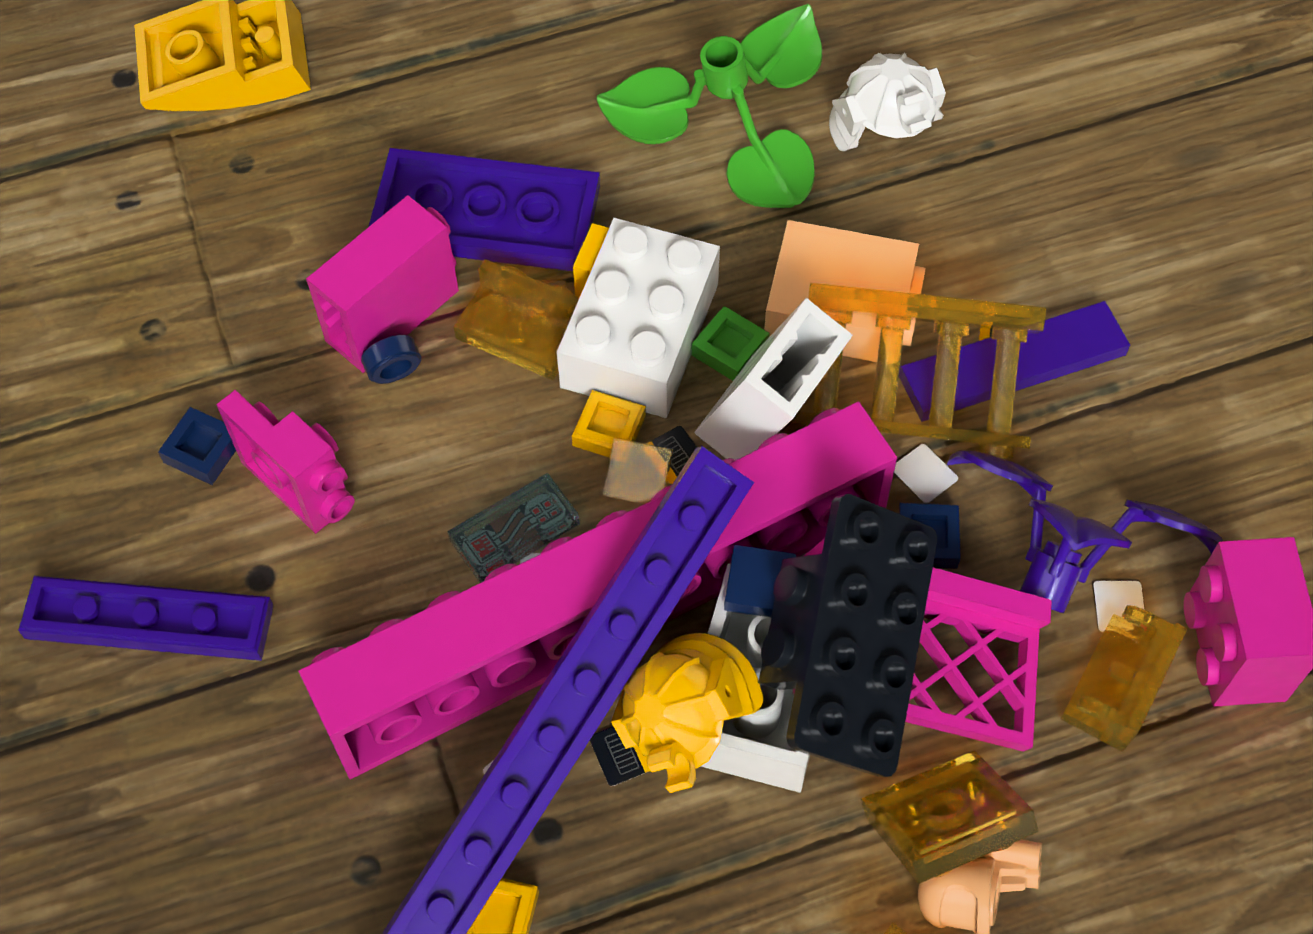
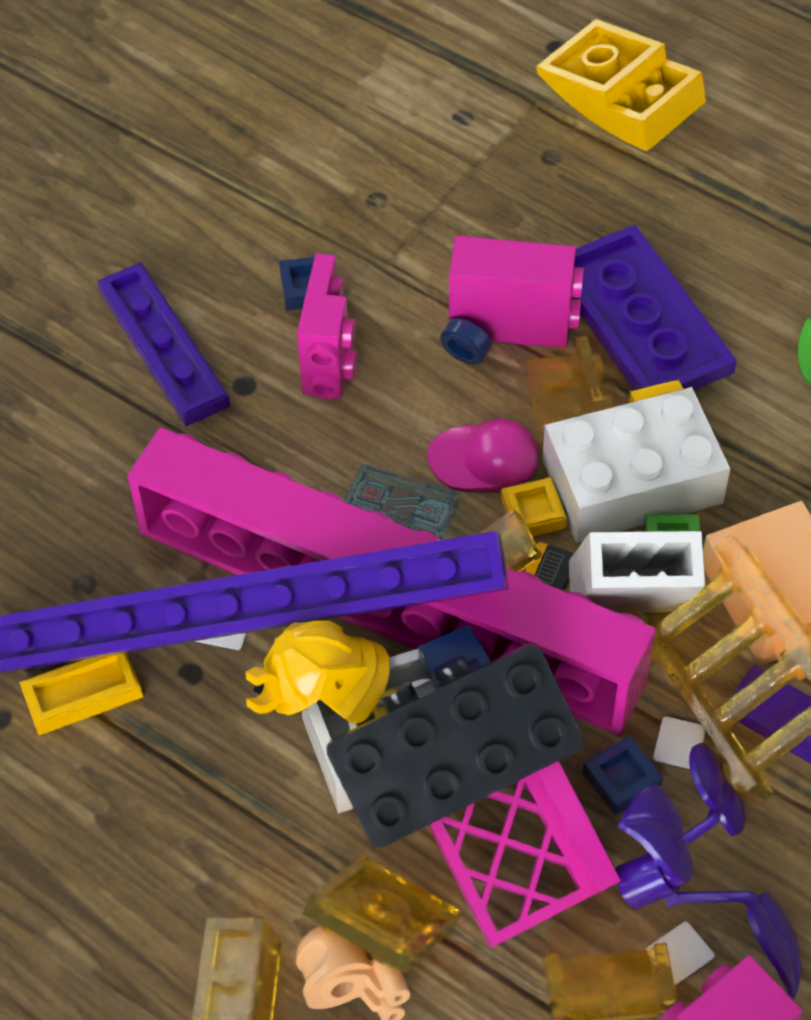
camera: 55 degrees right, 5 degrees down
none -> dark pink cap [427,418,539,492]

